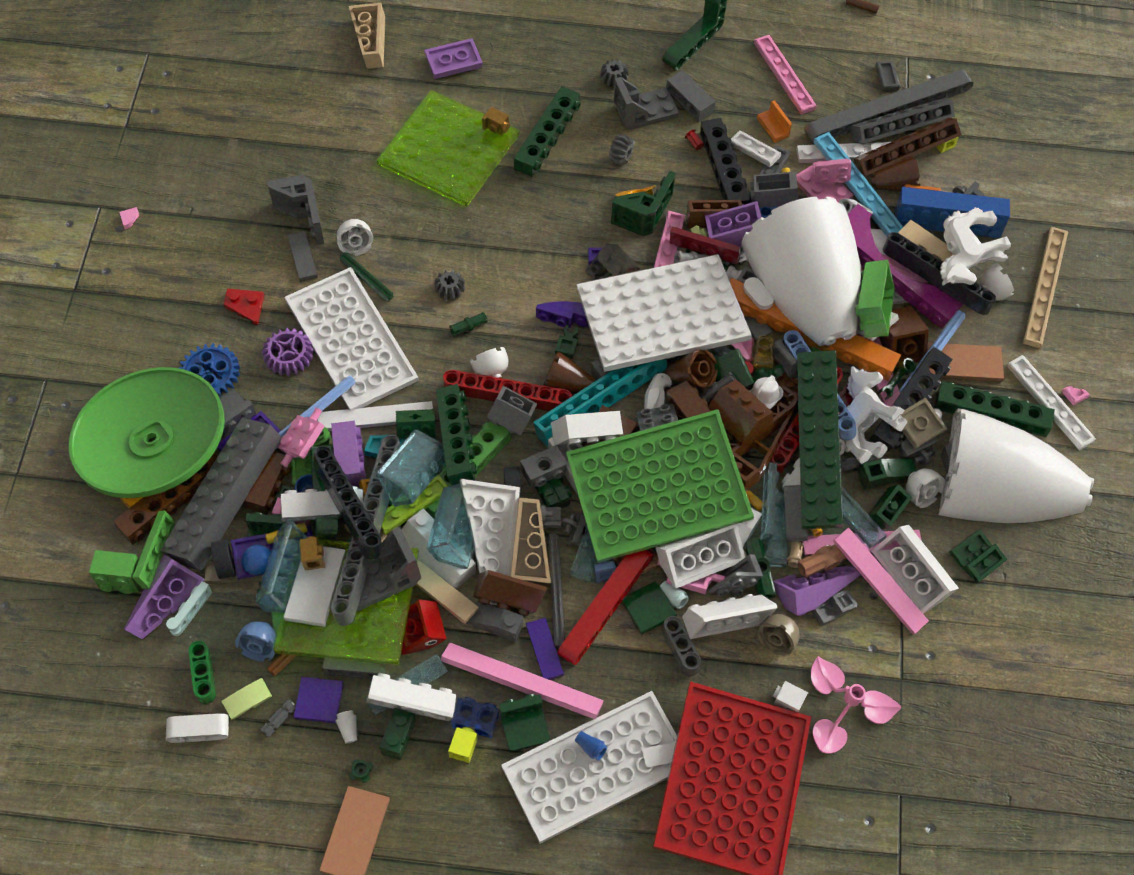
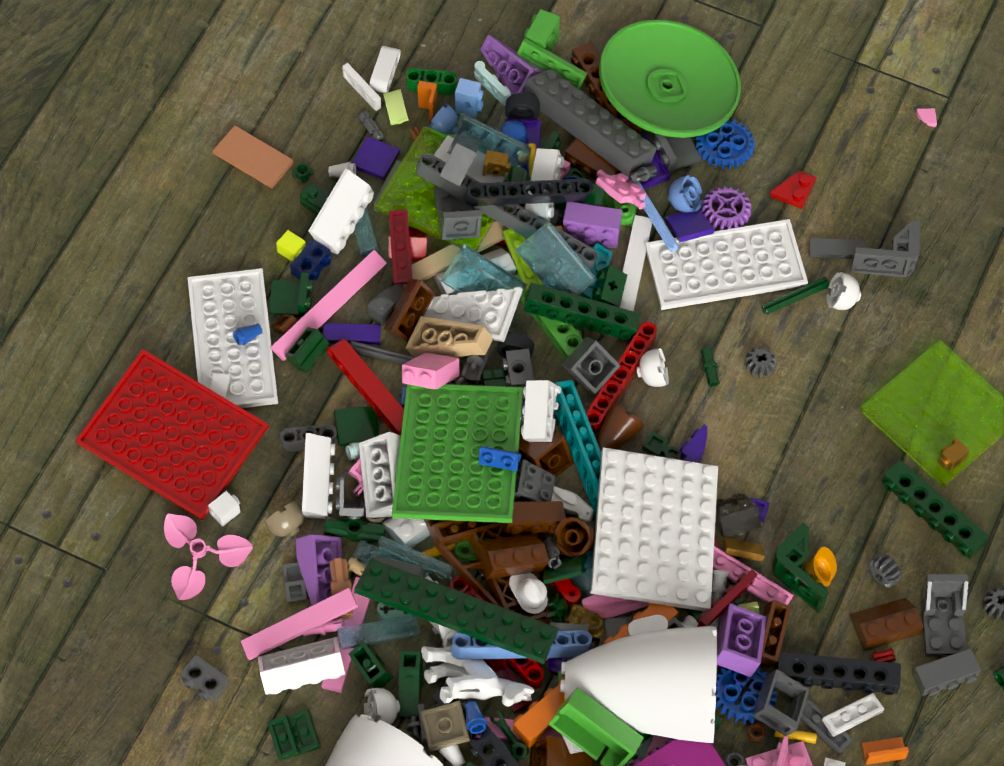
camera: 110 degrees right, 0 degrees up
none -> dark grey brick [180,655,229,703]
none -> reddish brown plate [271,314,297,333]
none -> dark green brick [285,327,329,372]
none -> white tile [342,63,381,111]
none -> dark red plate [389,209,413,285]
none -> bright pink brick [402,352,459,390]
none -> orange panel [418,81,437,121]
none -> wedge [440,130,482,186]
none -> light blue brick [455,78,484,118]
none -> blue cone [465,701,487,734]
none -> blue hinge [479,446,521,471]
none -> dark grey axle [630,165,657,183]
none -> dark purple tile [665,209,714,243]
none -> medium blue cylinder [668,175,703,212]
none -> pearl gold tile [723,537,765,561]
none -> reddish brown slope [849,598,924,651]

